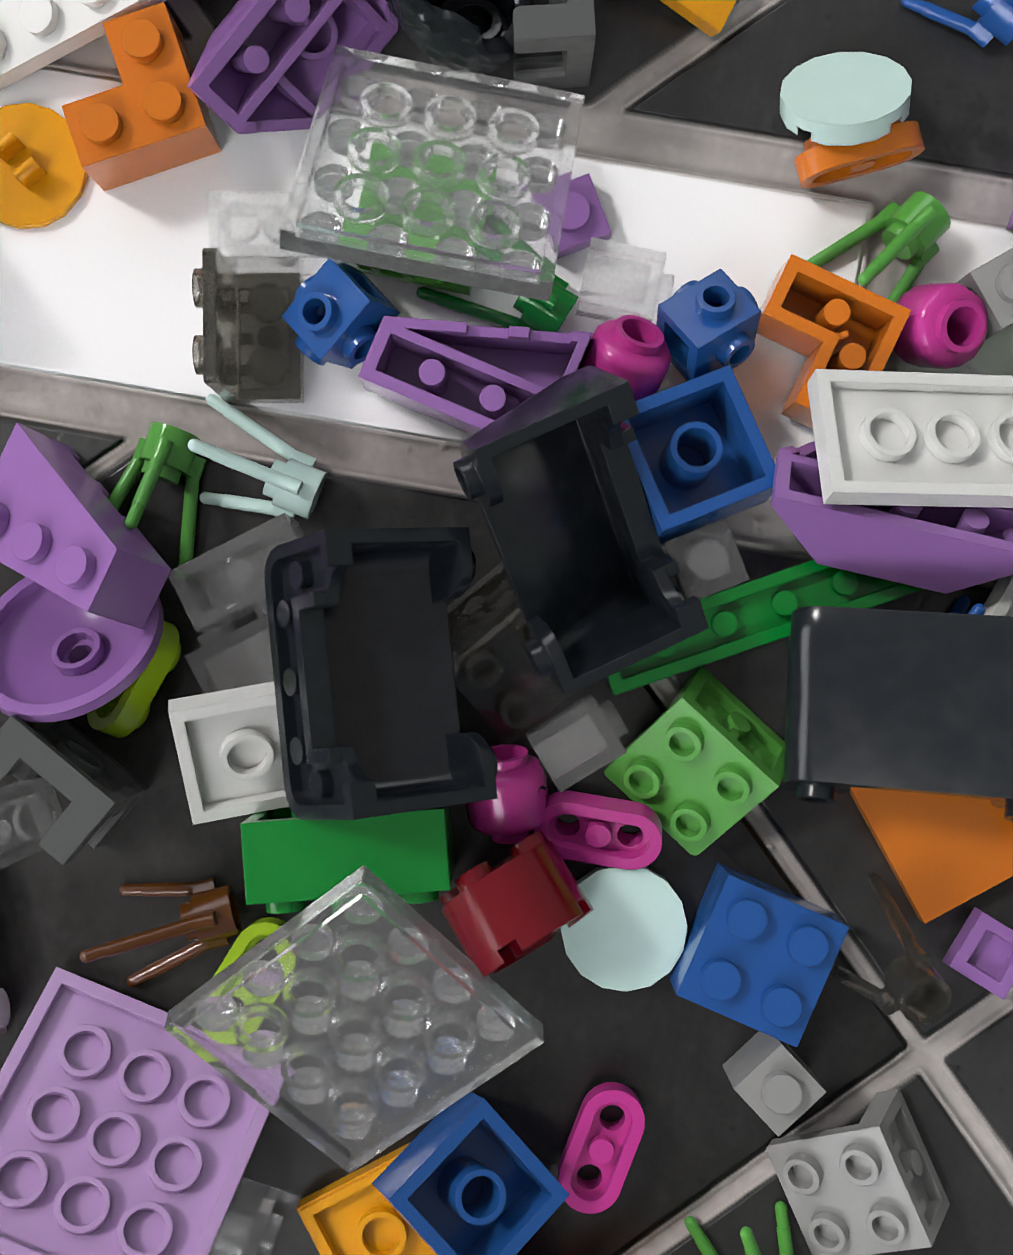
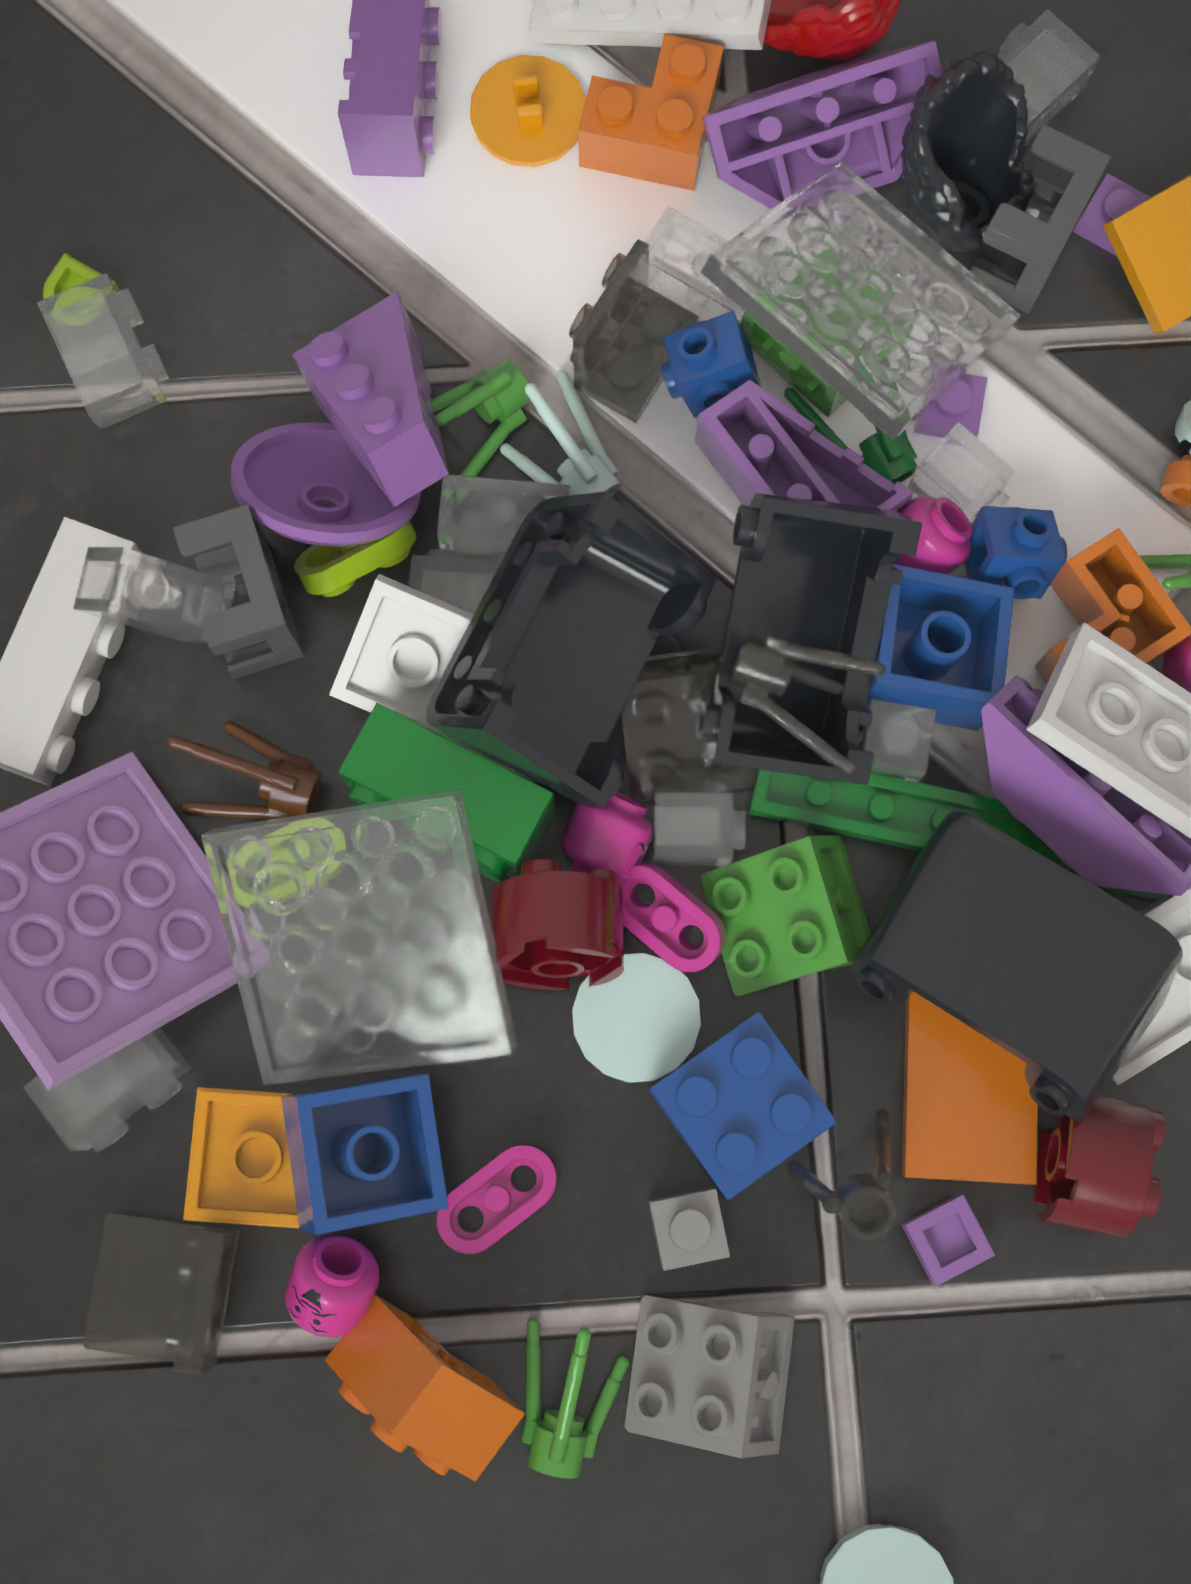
camera: 30 degrees right, 10 degrees down
none -> clear smoke plant [728,633,886,776]

